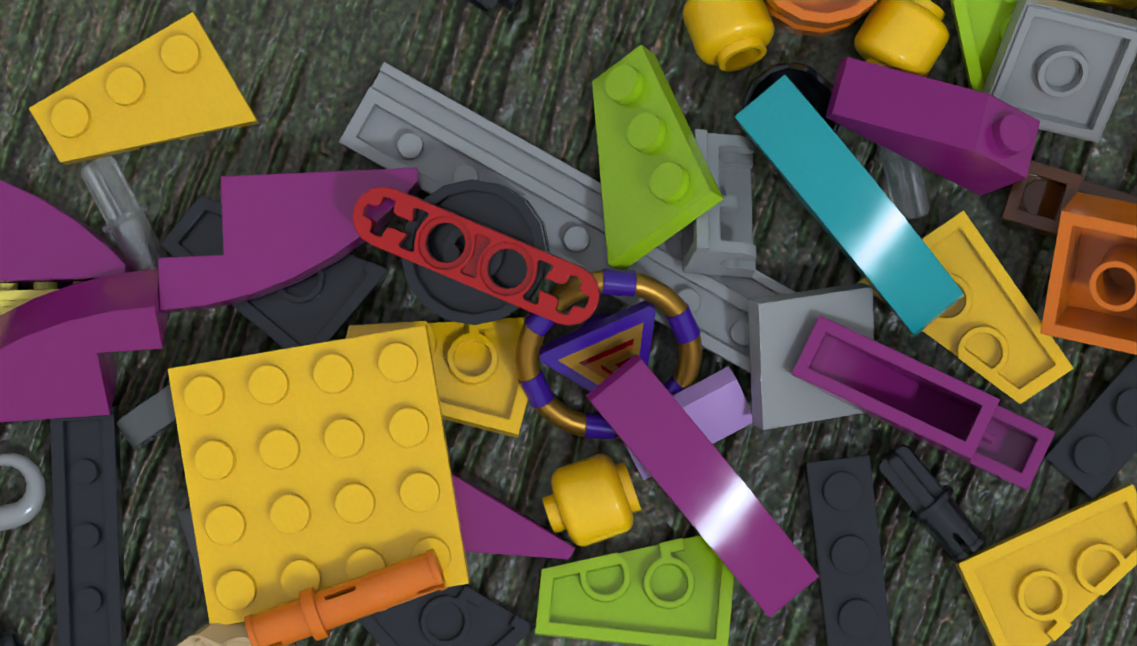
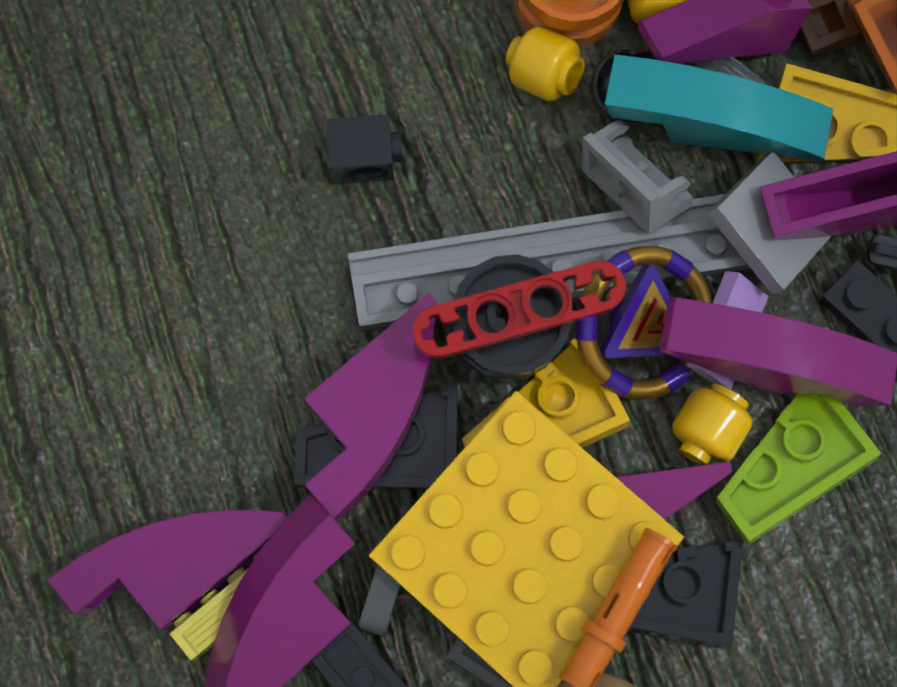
camera: 40 degrees left, 10 degrees down
yellow wing [29,12,260,165] -> none
clear axle [81,156,168,272] -> none
lime wing [592,45,724,270] -> none

